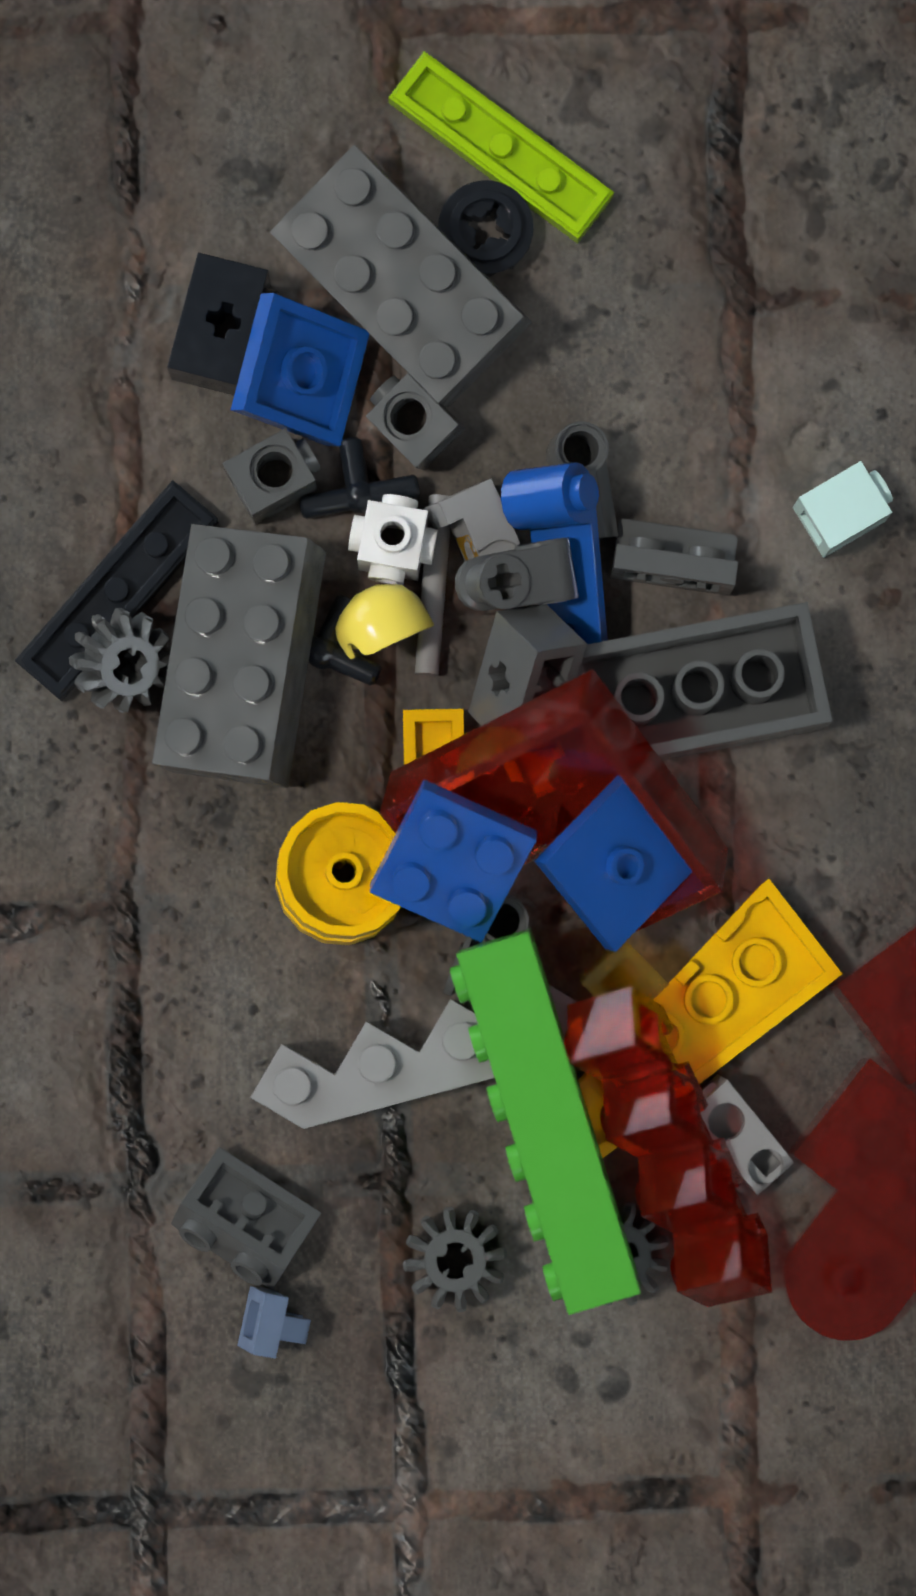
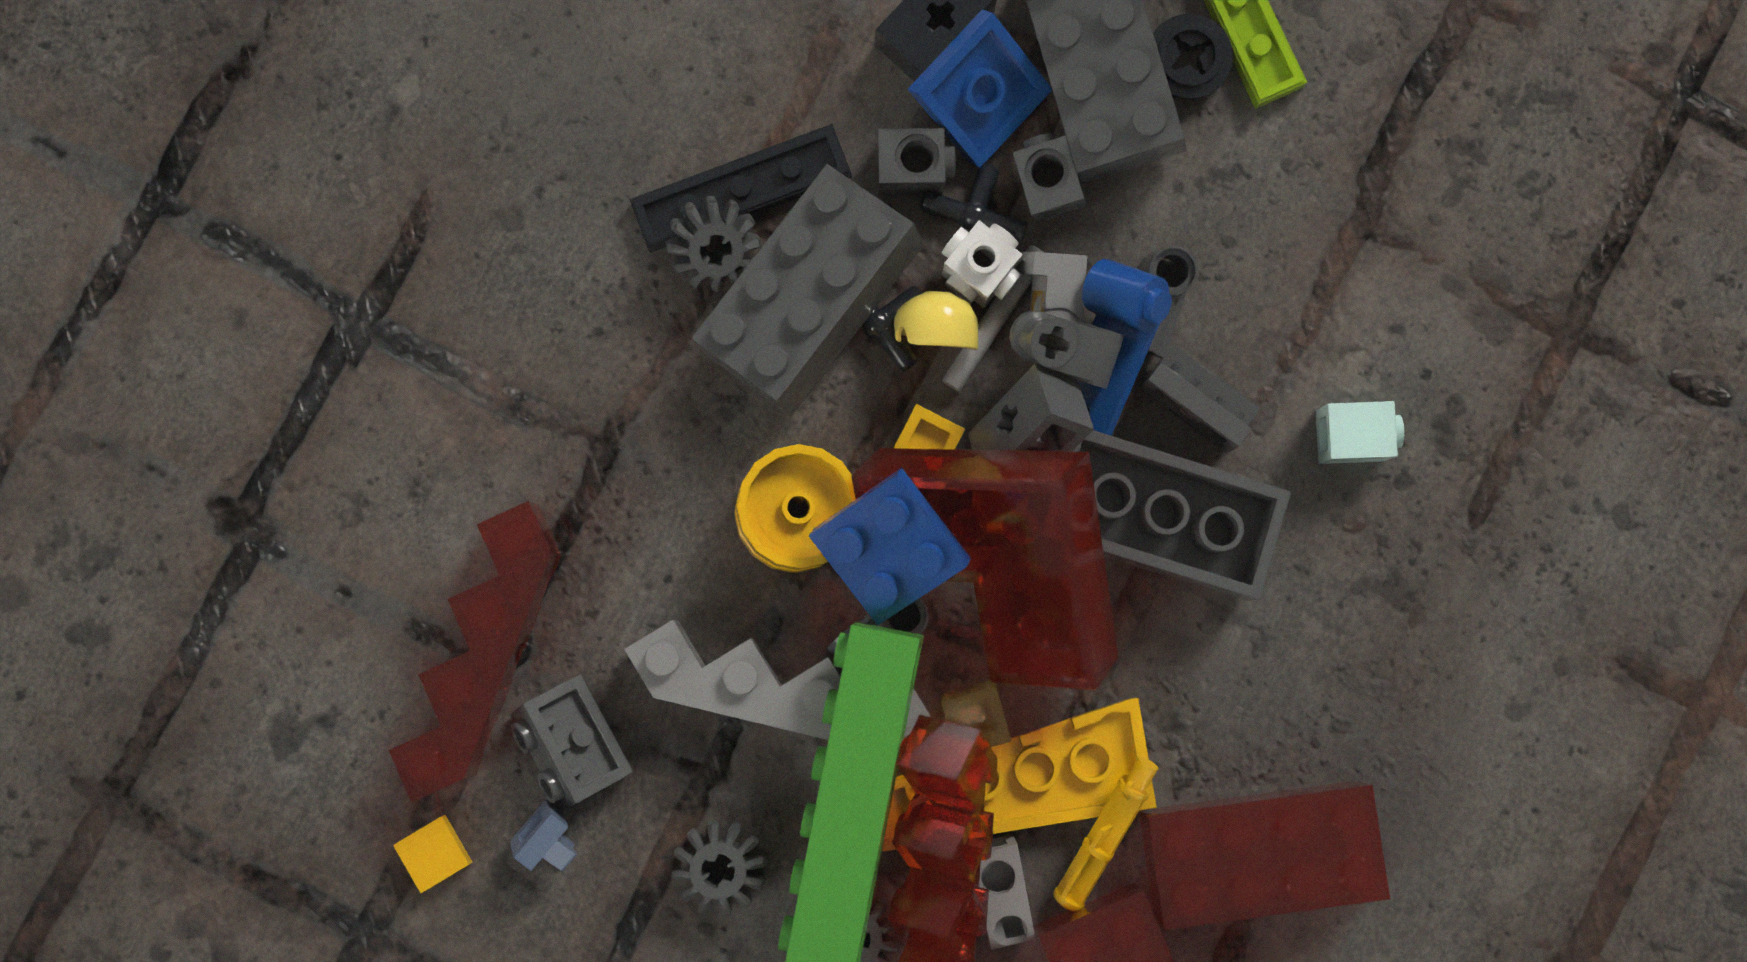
camera: 25 degrees right, 0 degrees up
blue plate [534,775,698,952] -> none
none -> clear red brick [389,501,561,803]
none -> yellow tile [393,815,473,894]
none -> yellow piece [1053,757,1159,911]

